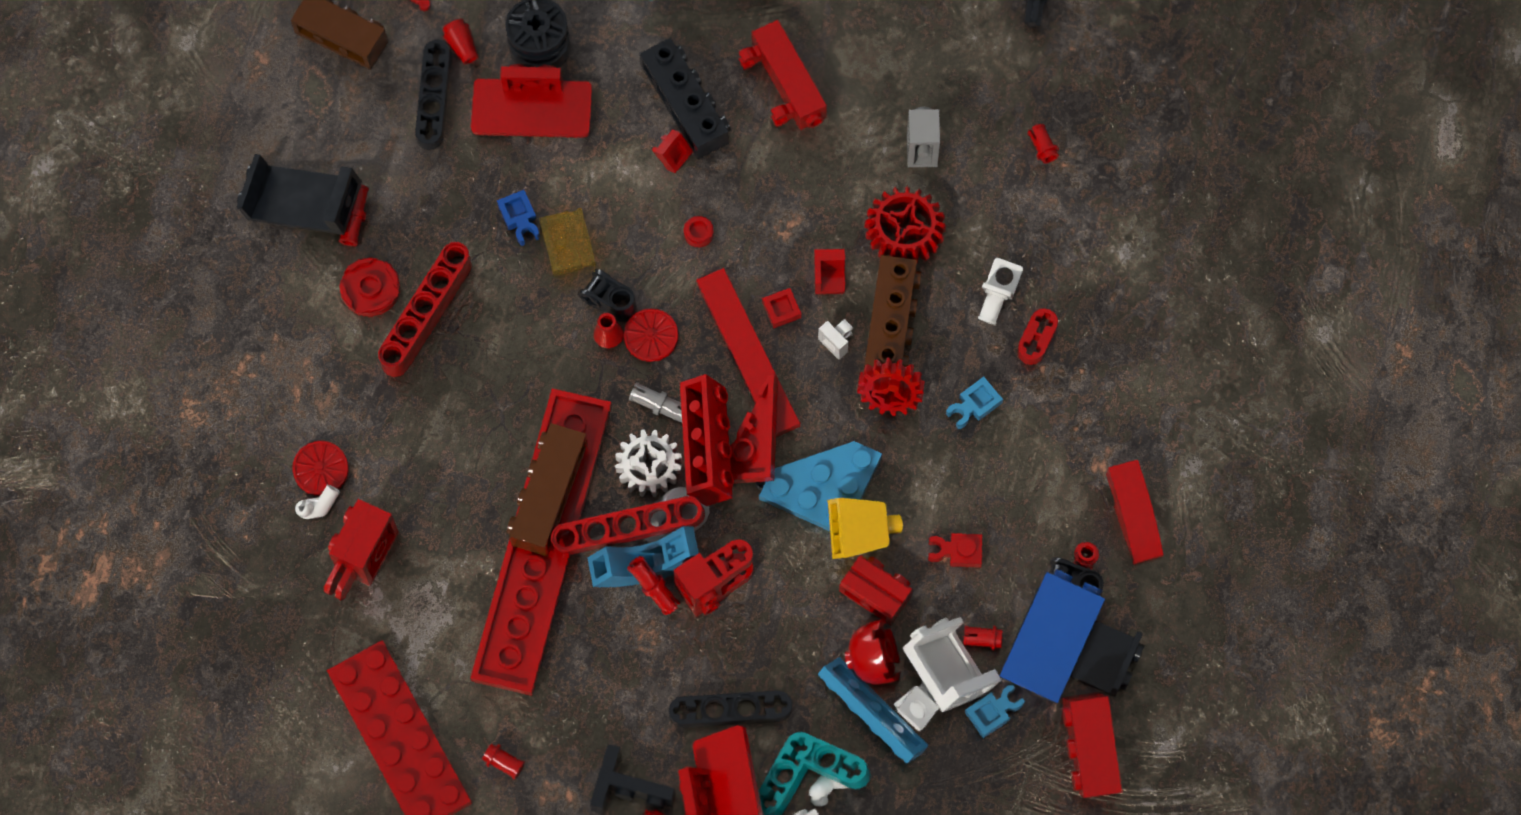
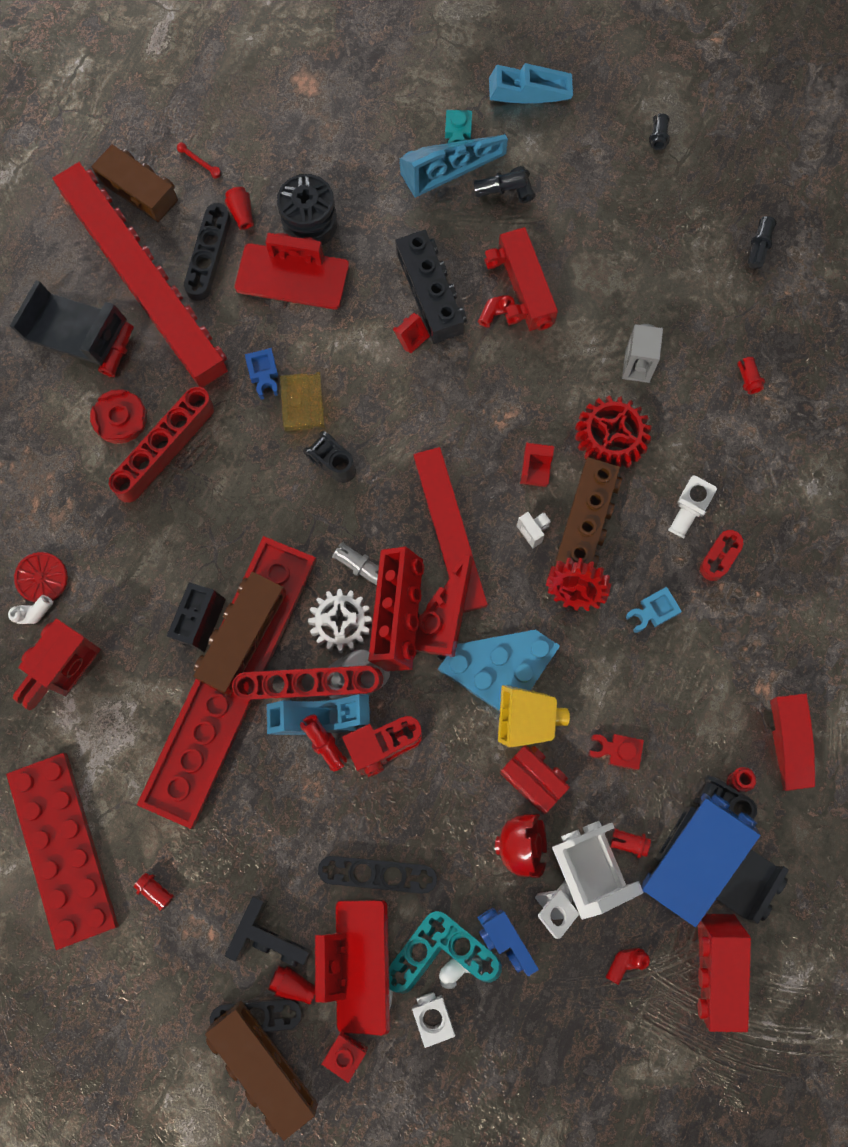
camera: 10 degrees right, 5 degrees up
red cone [593,313,624,348] -> none
red wheel [623,308,678,362] -> none
red tile [684,216,714,248] -> none
red plate [762,288,802,329] -> none
dark azure plate [818,657,929,764] -> none
dark azure plate [965,685,1025,738] -> none
none -> red brick [52,162,228,388]
none -> black hinge [167,582,226,652]
none -> blue plate [477,908,539,976]
none -> red arm [478,295,515,328]
none -> red arm [605,948,650,985]

